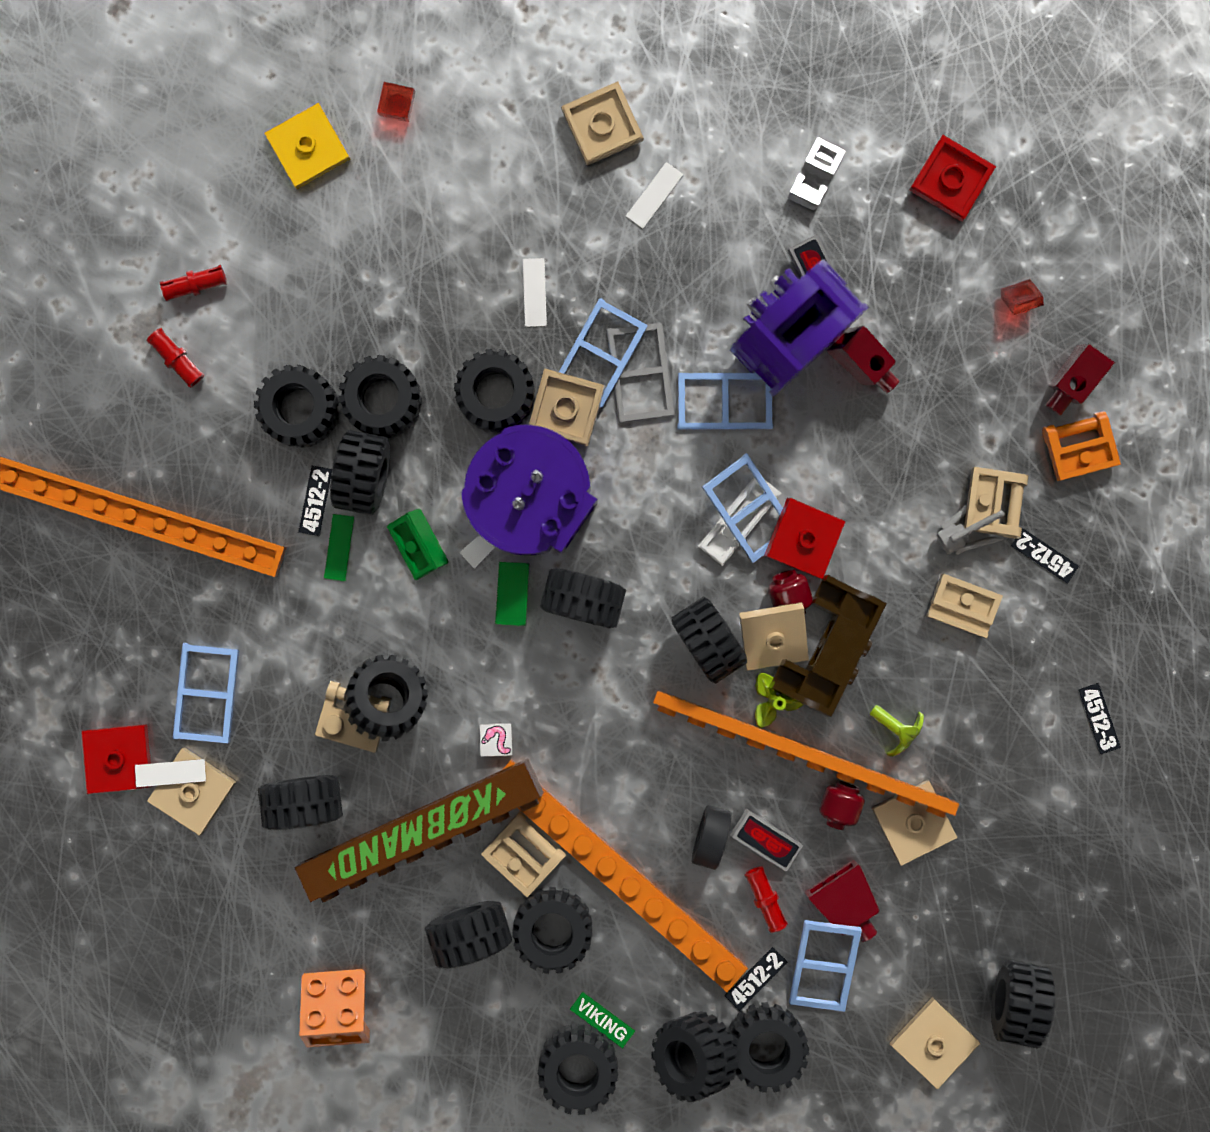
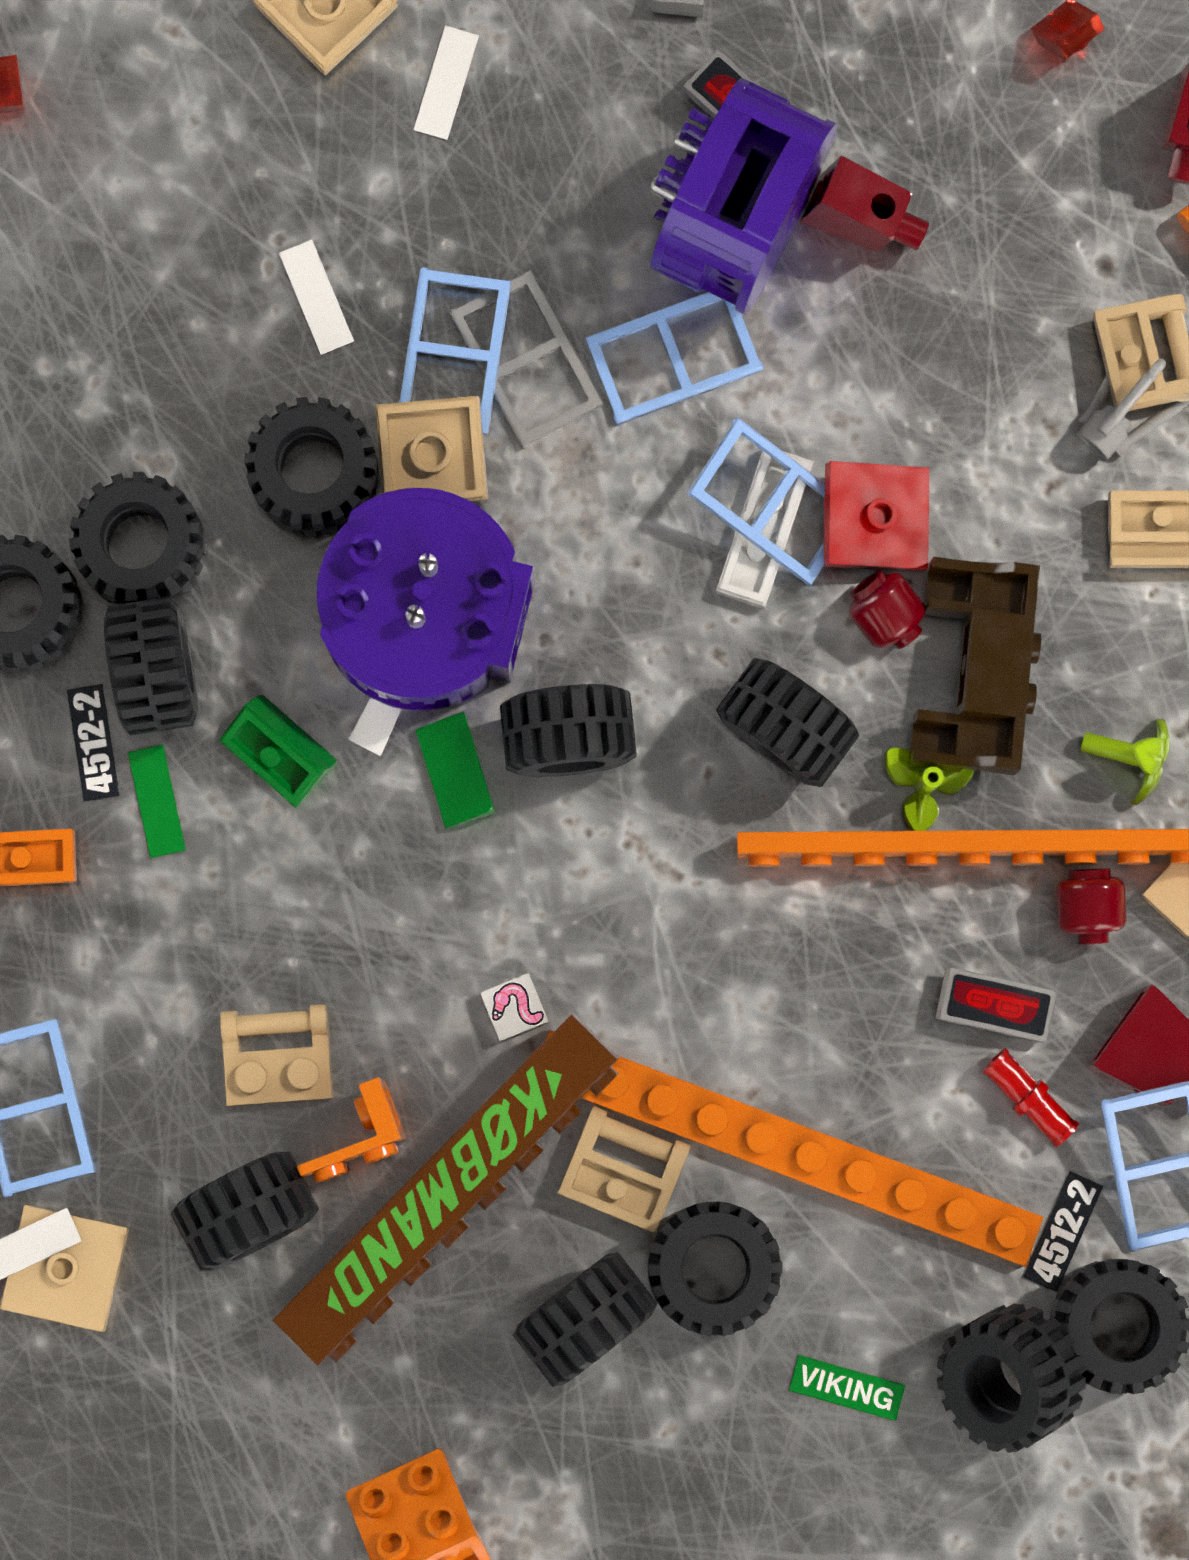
camera: 15 degrees left, 5 degrees down
black tyre [344,655,428,741] -> none
black tyre [538,1024,618,1115] -> none
black tyre [692,805,732,870] -> none
tan plate [739,602,809,671] -> none
none -> orange bracket [296,1077,407,1183]

